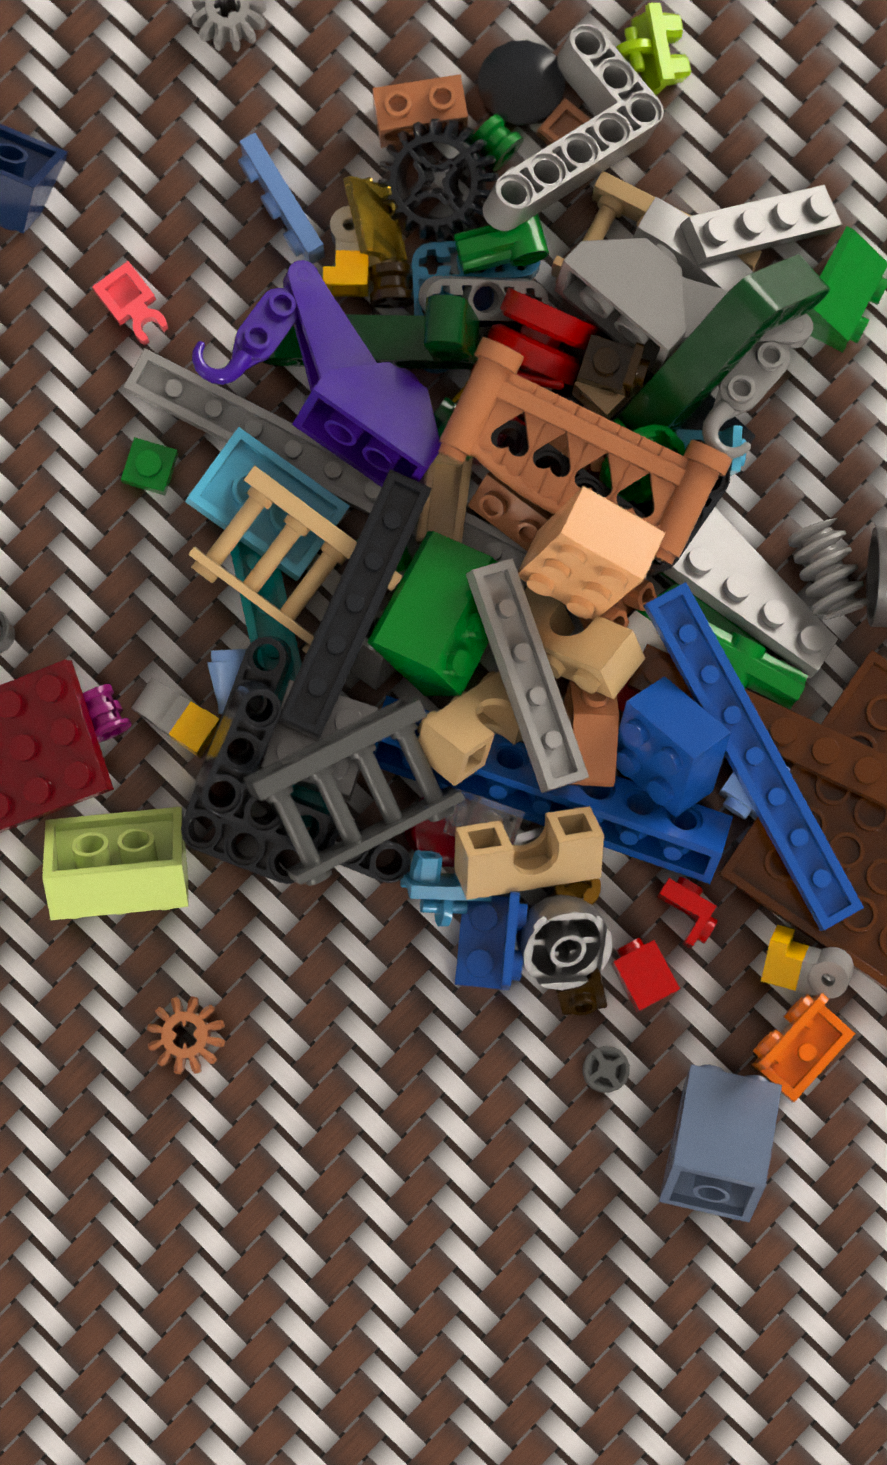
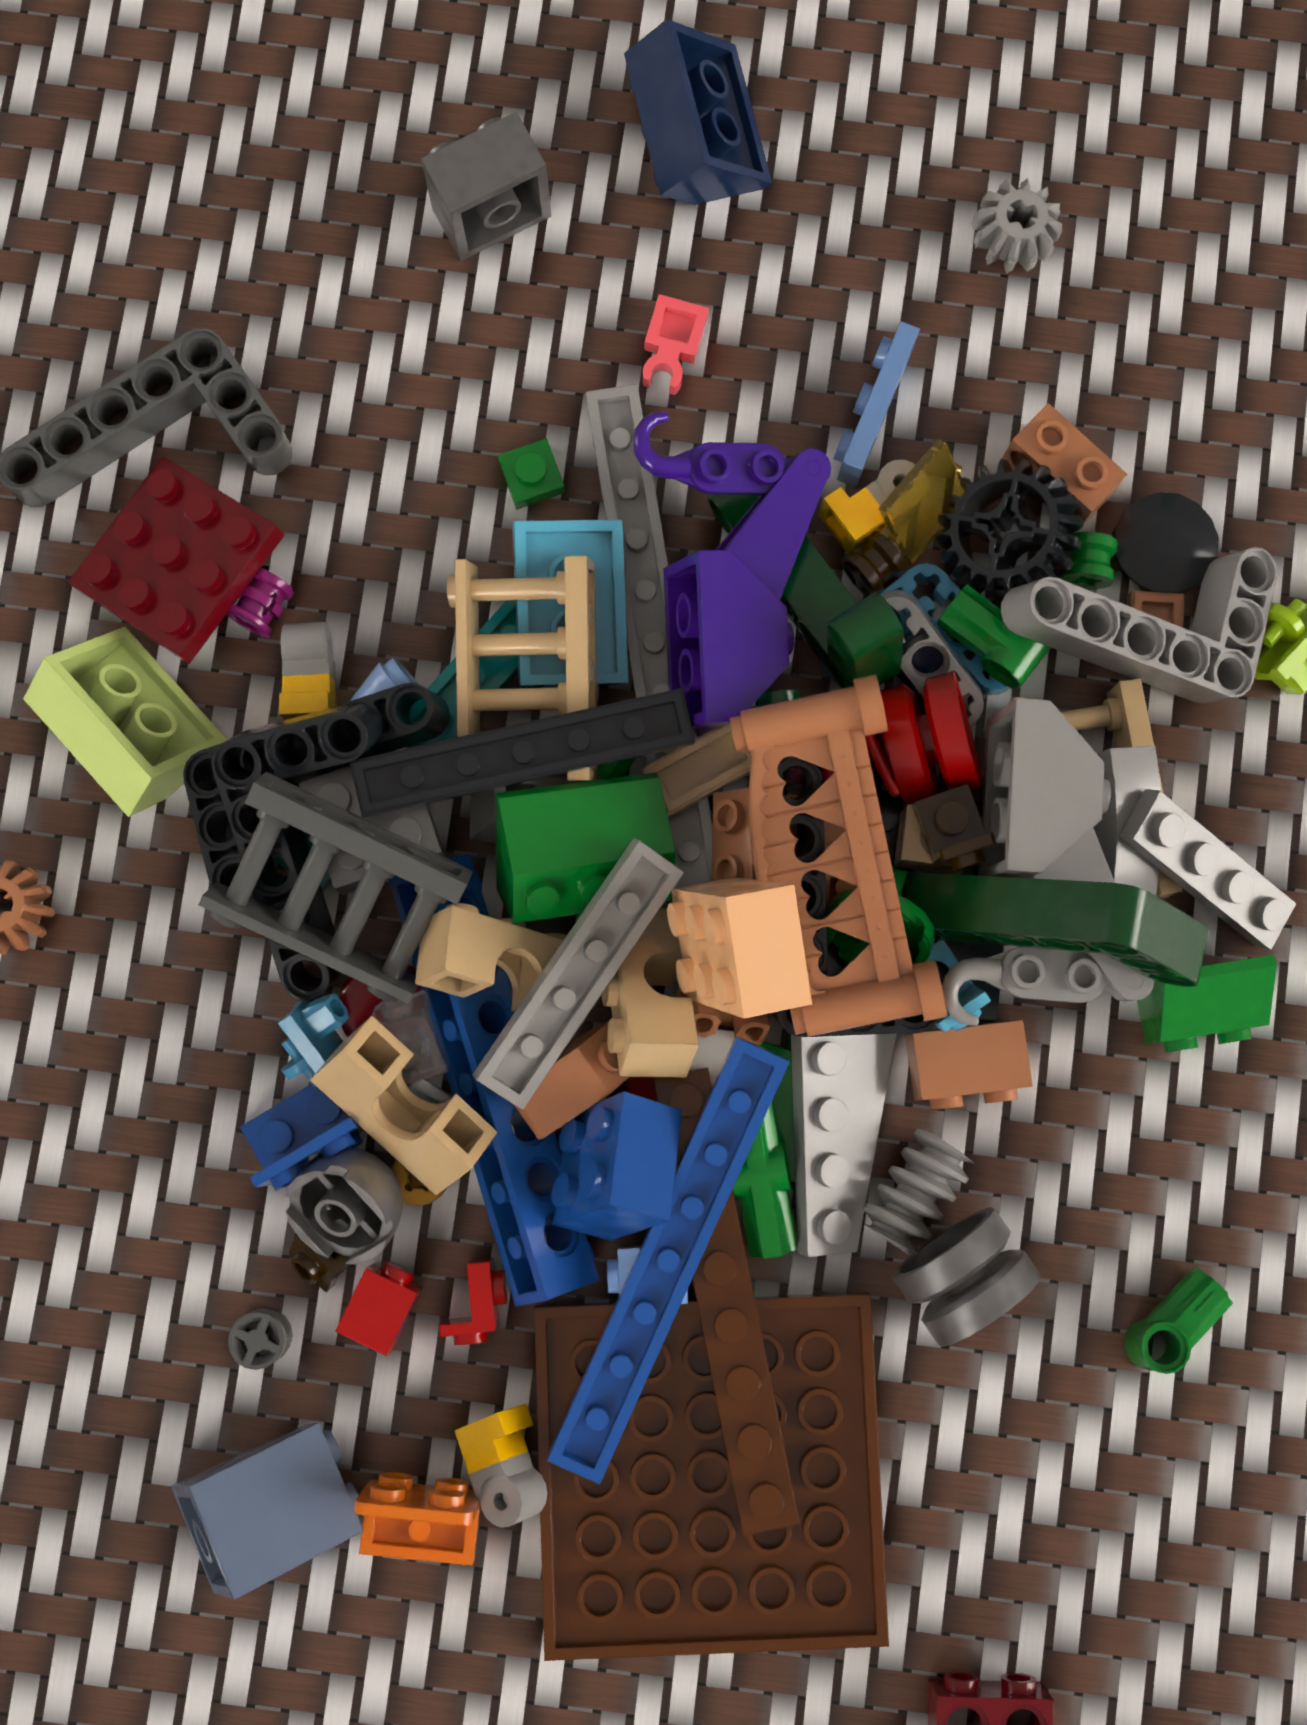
camera: 50 degrees right, 0 degrees up
none -> nougat brick [905,1020,1033,1110]

